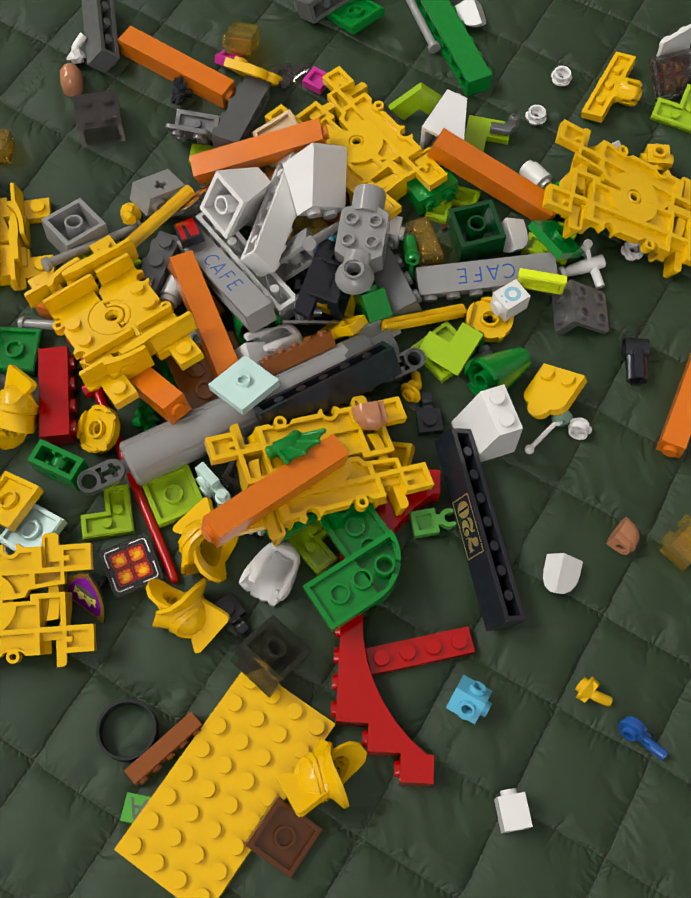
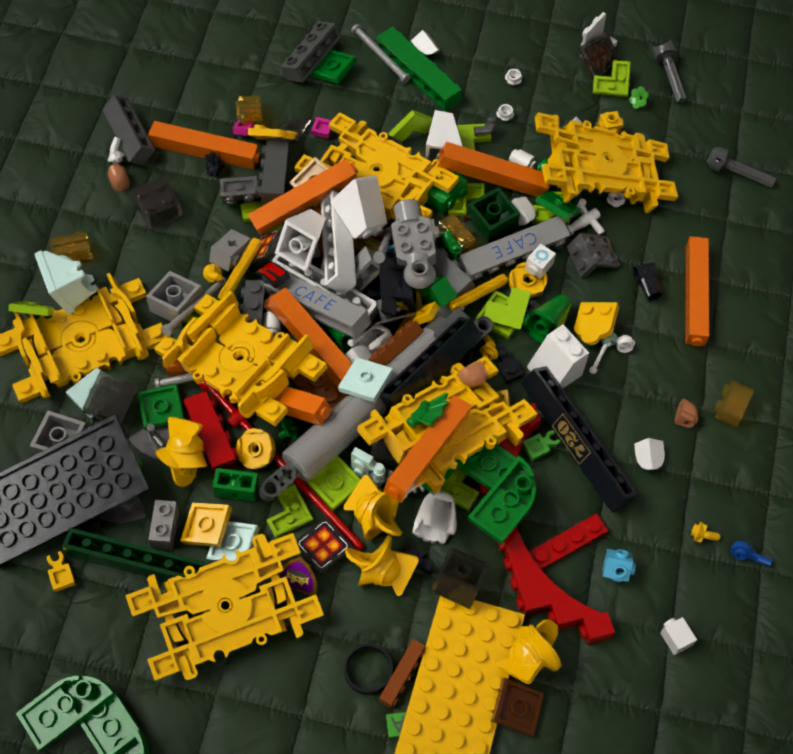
camera: 20 degrees left, 5 degrees down
neon yellow tile [517,268,567,295] -> none
yellow plate [581,52,643,123] -> none

